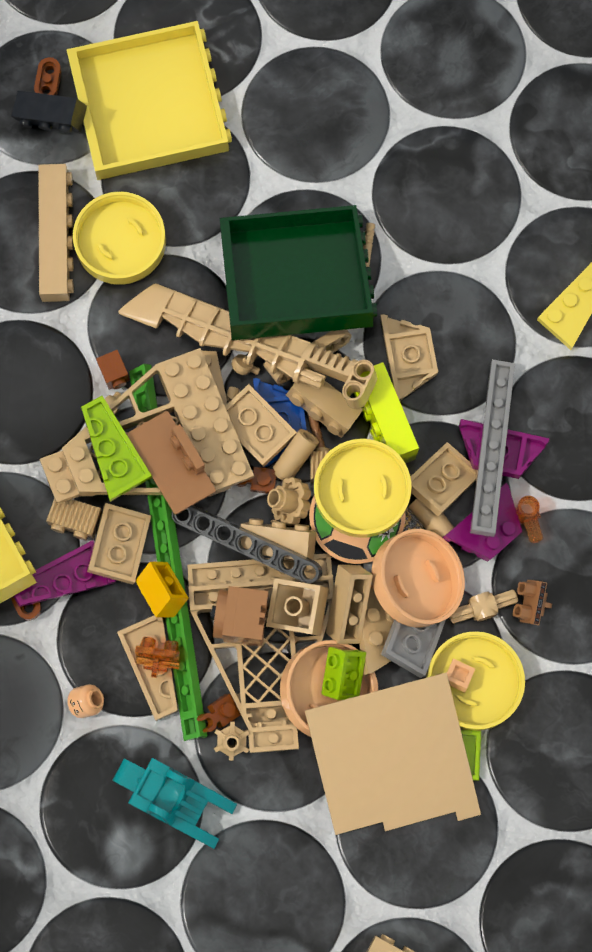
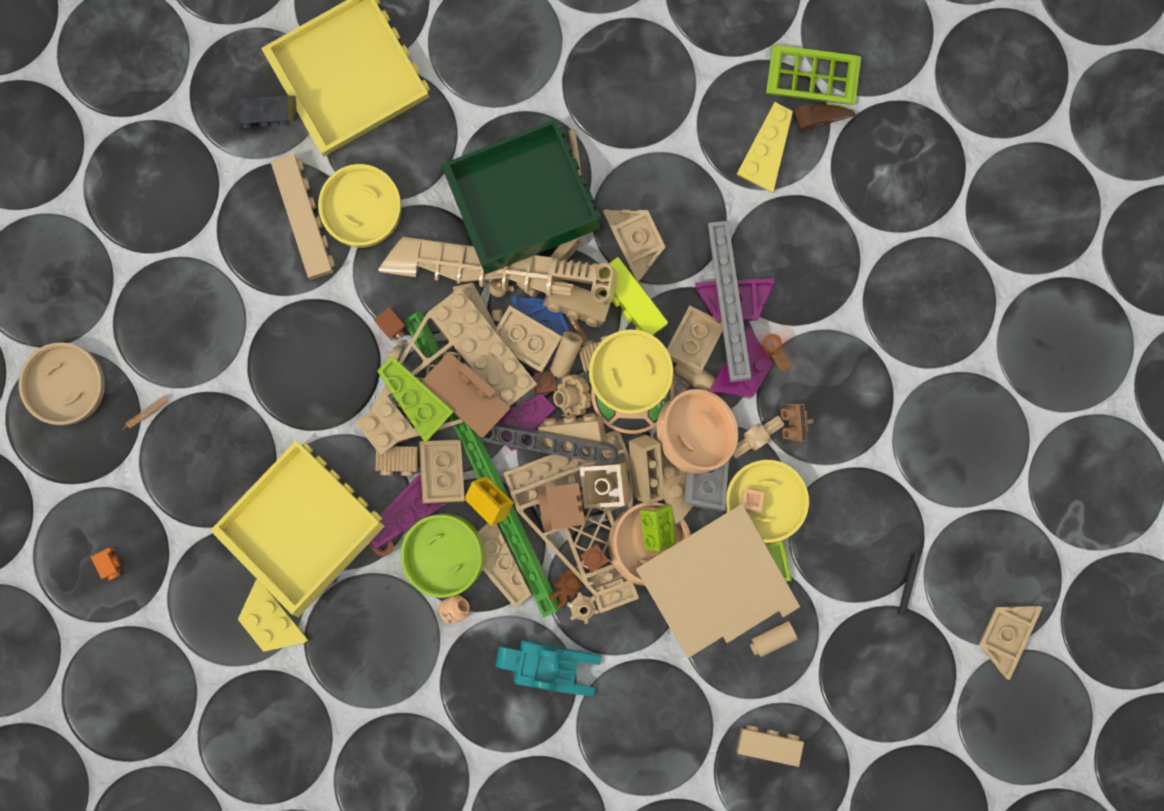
camera: 10 degrees left, 10 degrees up
dark orange plate [34,57,61,95] -> none
clear orange hips [135,637,180,678] -> none
none -> lime brick [401,513,485,598]
none -> magenta wing [491,394,556,451]
none -> dark orange brick [580,544,608,573]
none -> tan brick [749,621,798,658]

